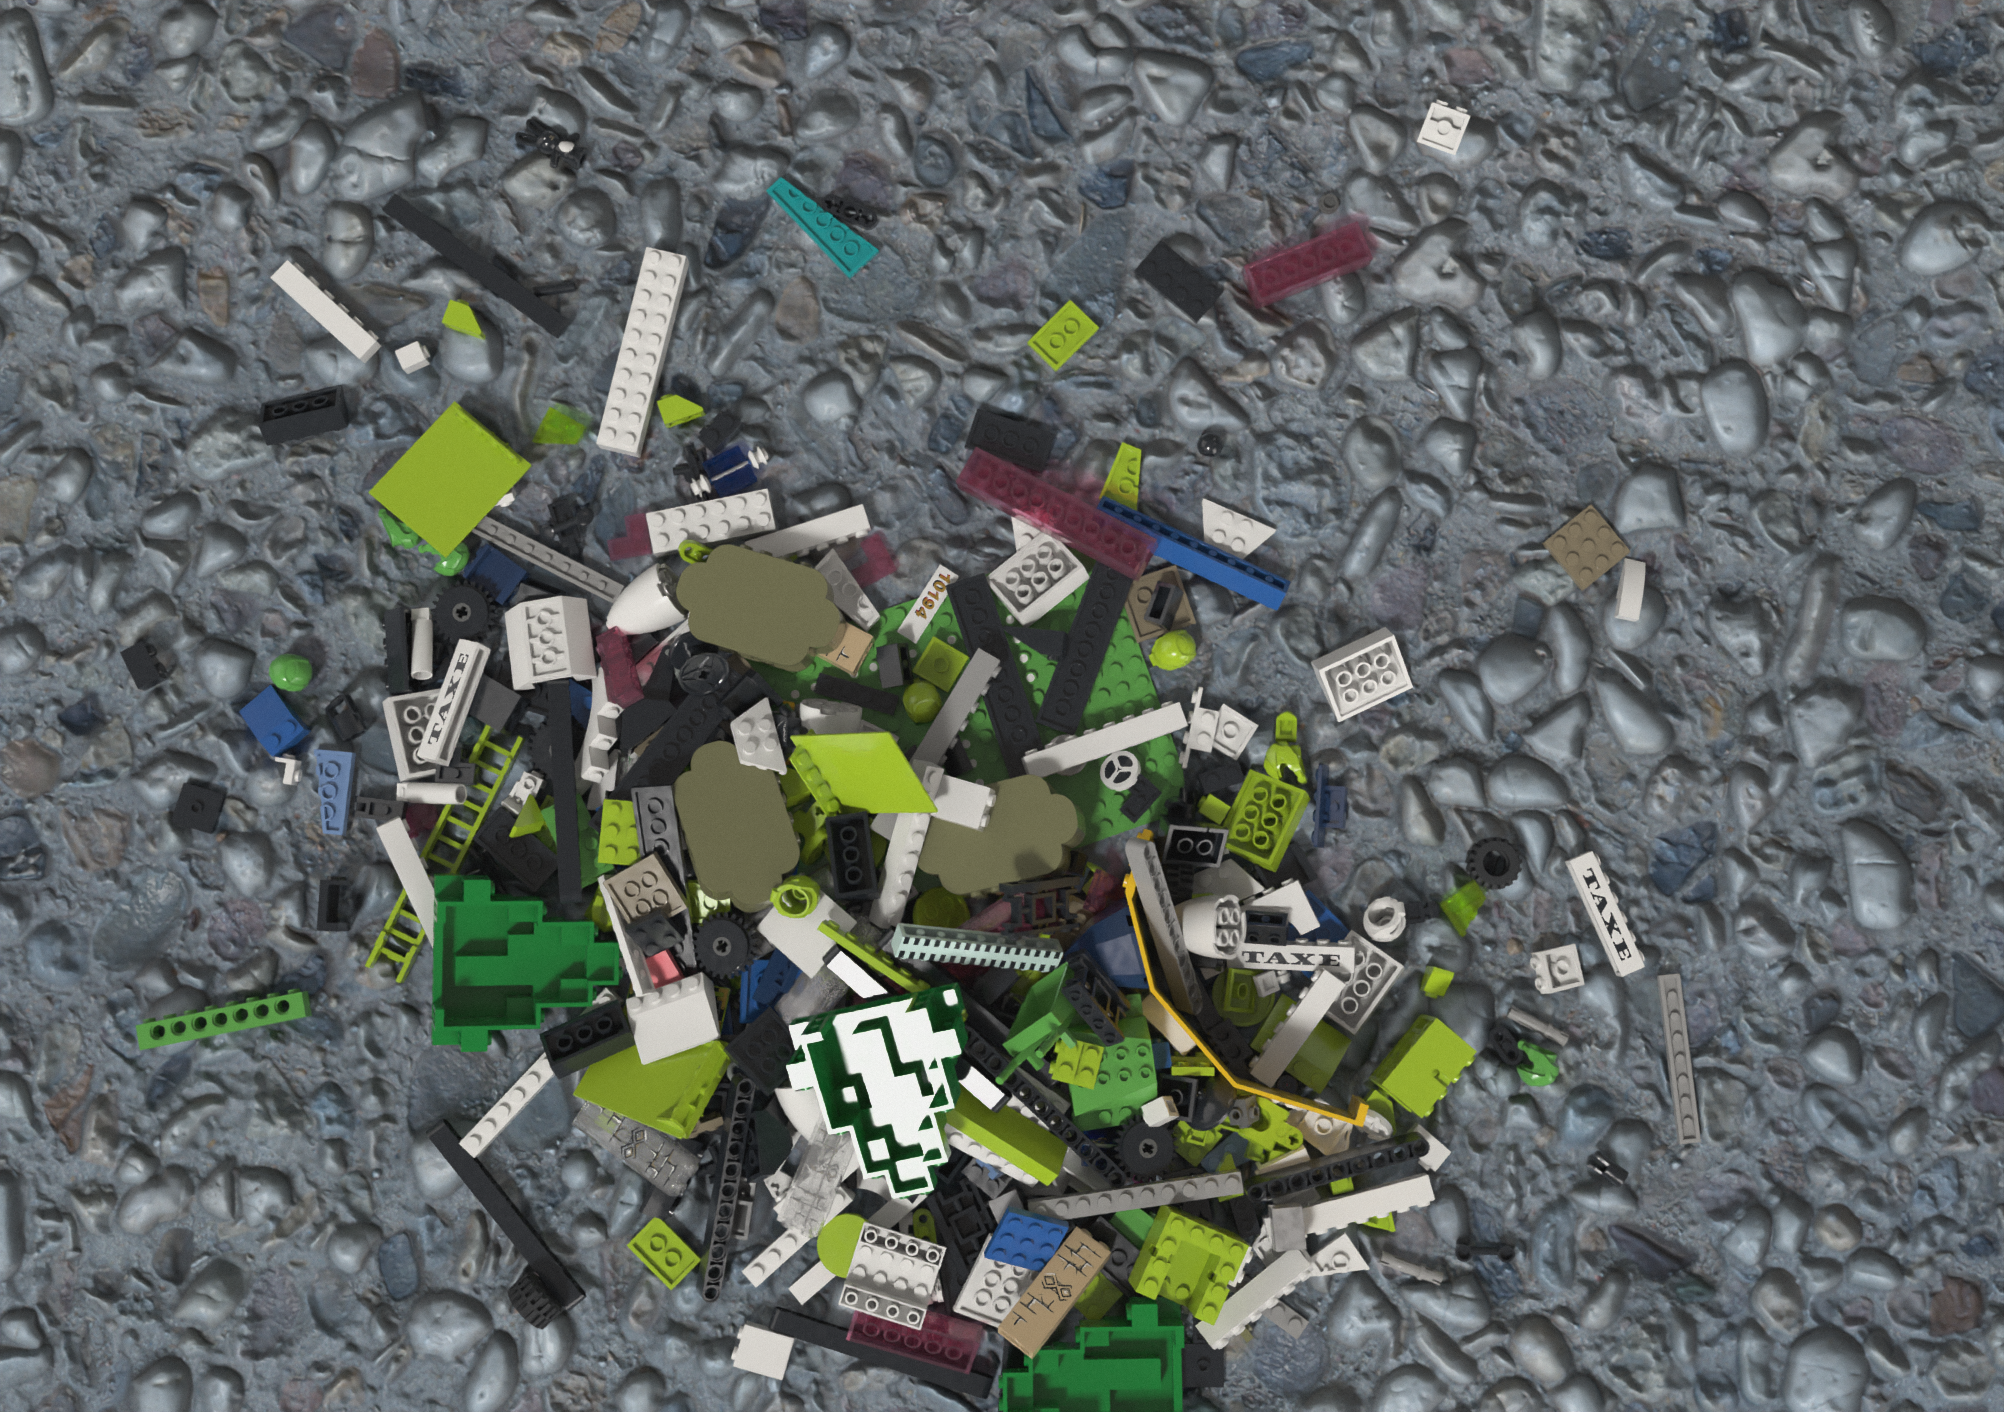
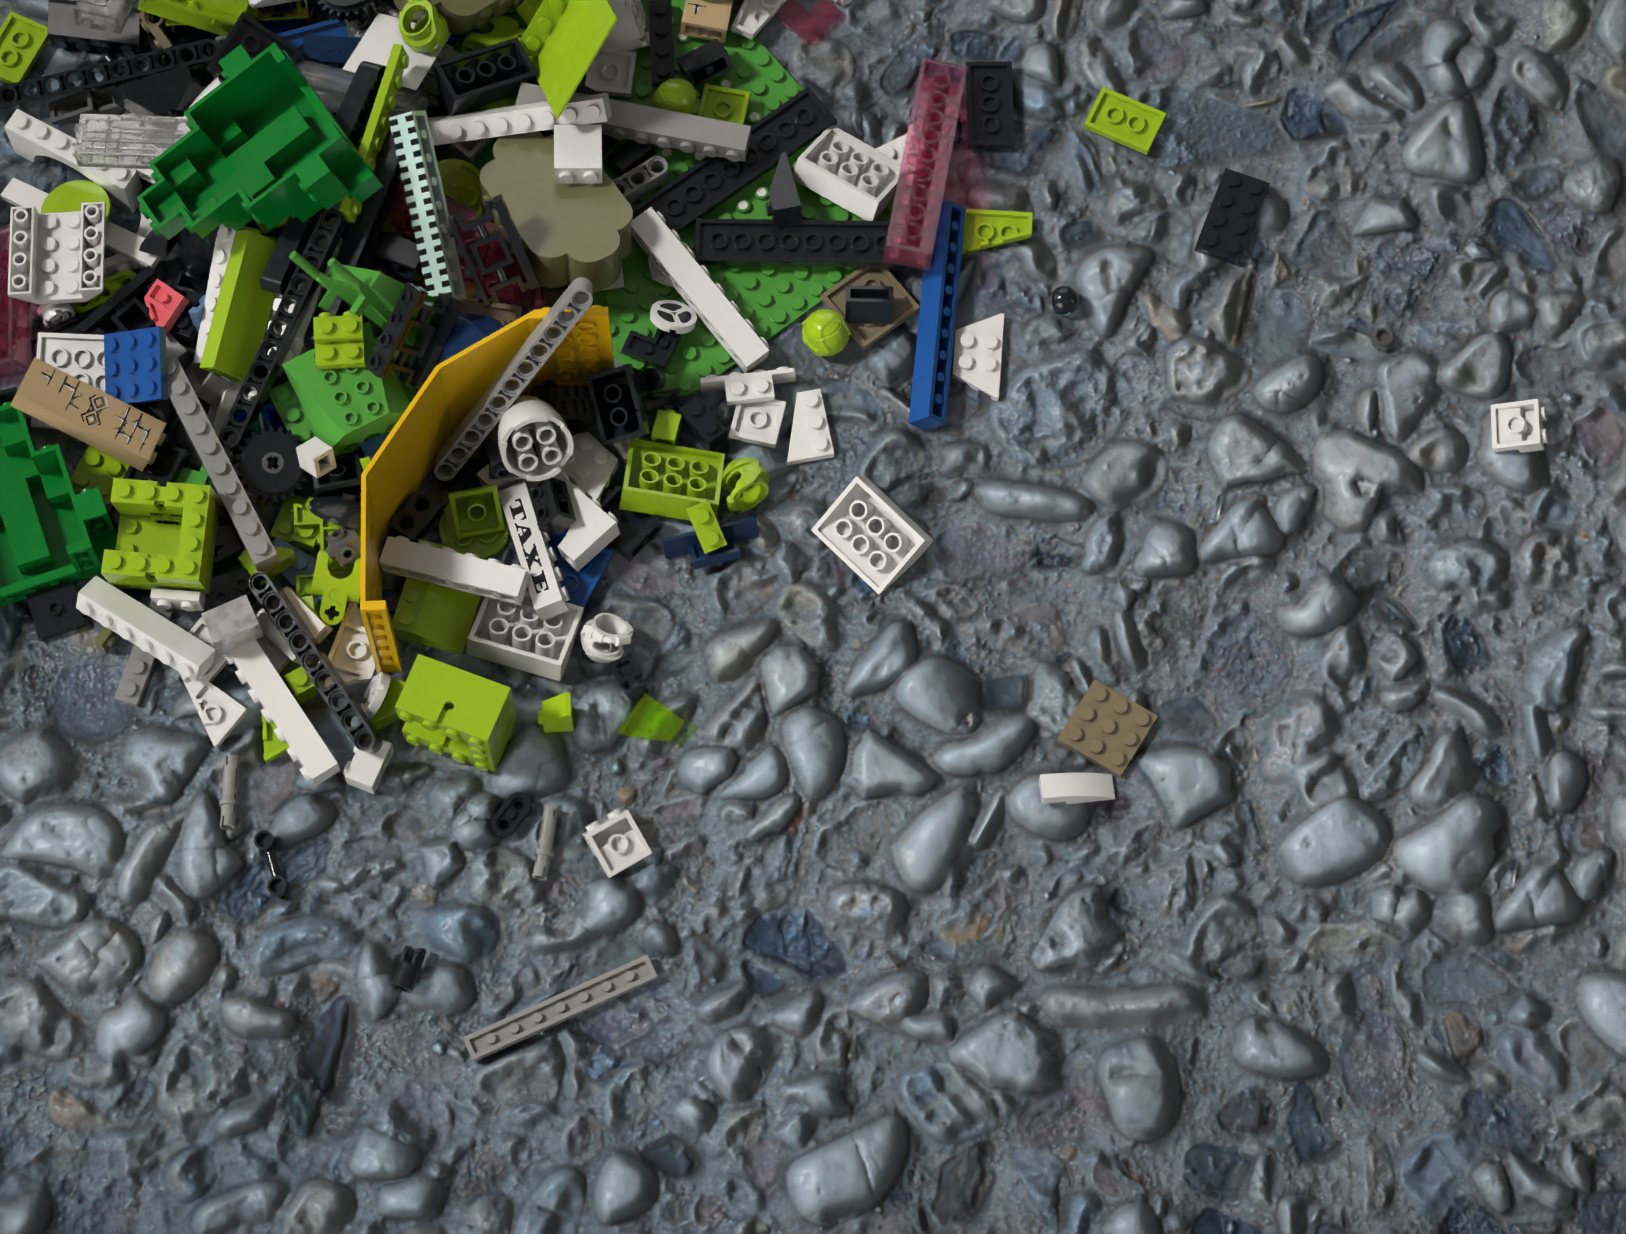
camera: 70 degrees right, 15 degrees down
white sticker [897,564,959,644] -> none
clear pink brick [1241,221,1373,310] -> none
white plate [1253,970,1291,997] -> none
lime plate [1275,711,1297,743] -> none
black tyre [1465,837,1522,890] -> none
bright green helmet [1516,1039,1560,1087] -> none
white brick [1565,851,1645,977] -> none
none -> coral wing [144,279,190,335]
none -> light grey beam [613,156,668,204]
none -> lime plate [686,500,727,554]
none -> white wing [787,389,834,465]

